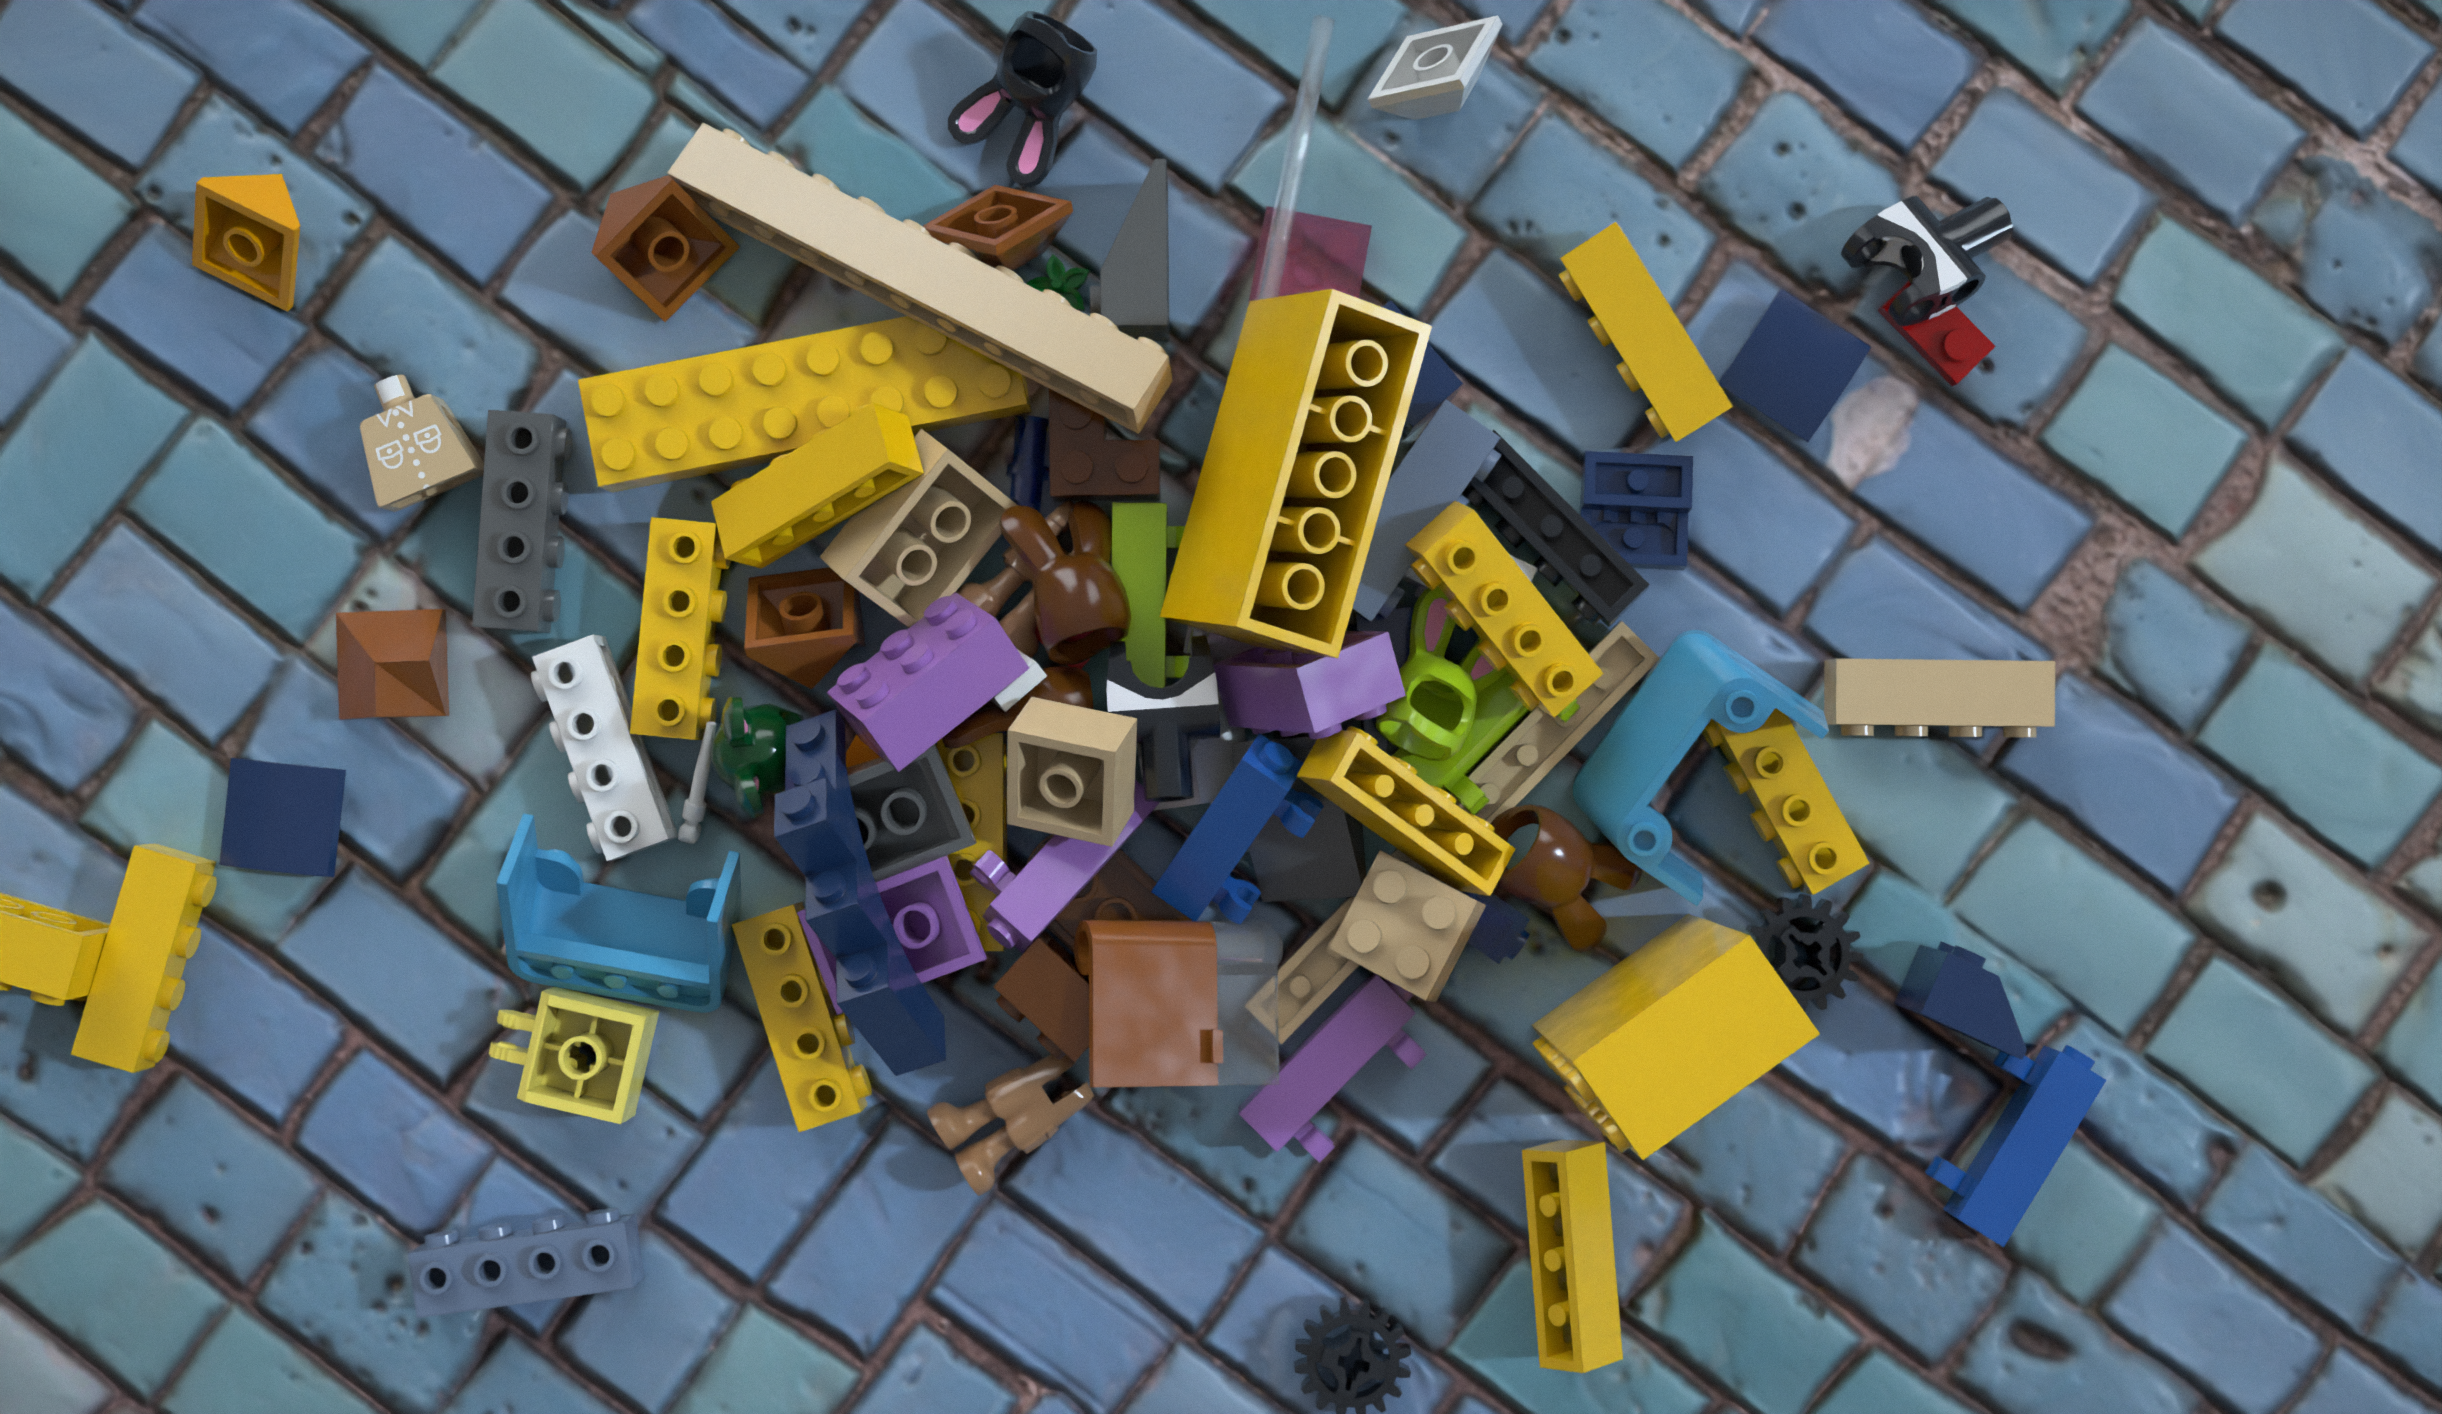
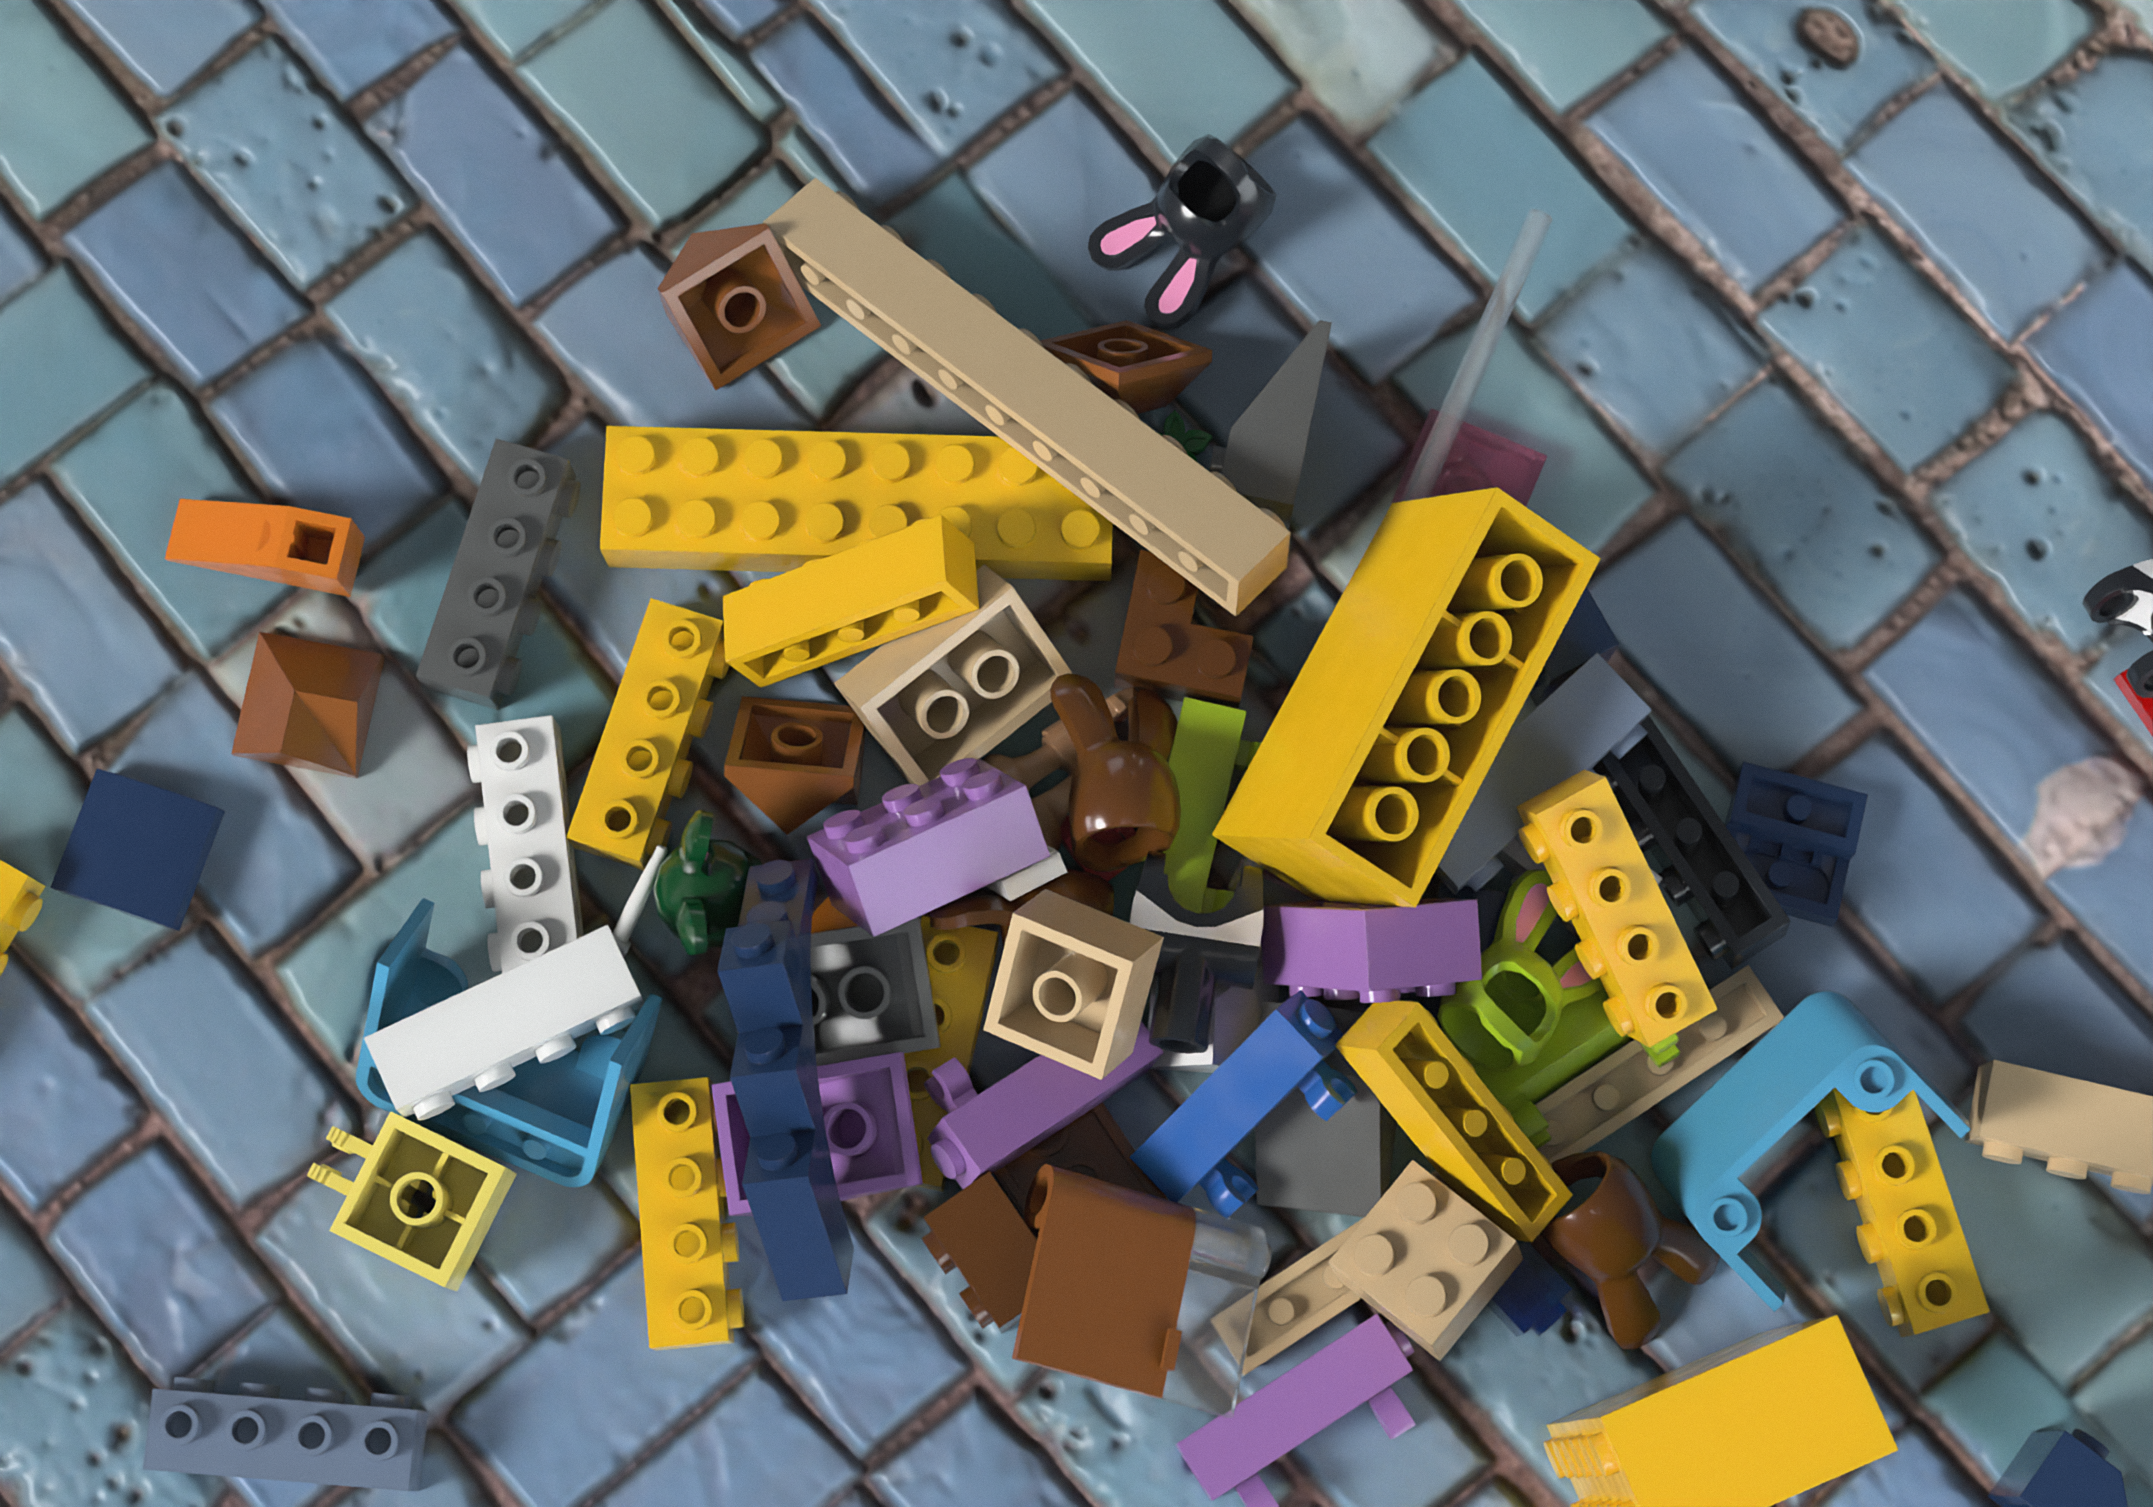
camera: 10 degrees right, 10 degrees down
light orange slope [192,174,300,312] -> none
tan torso [360,375,484,512] -> none
medium nougat piece [927,1054,1094,1196] -> none
clear blue pin [1006,416,1049,513] -> none
white slope [1368,15,1502,120] -> none
yellow brick [1559,222,1733,442] -> none
dark blue slope [1718,288,1871,442] -> none
black gear [1746,894,1864,1012] -> none
none -> orange slope [165,499,365,597]
none -> white brick [364,925,645,1120]

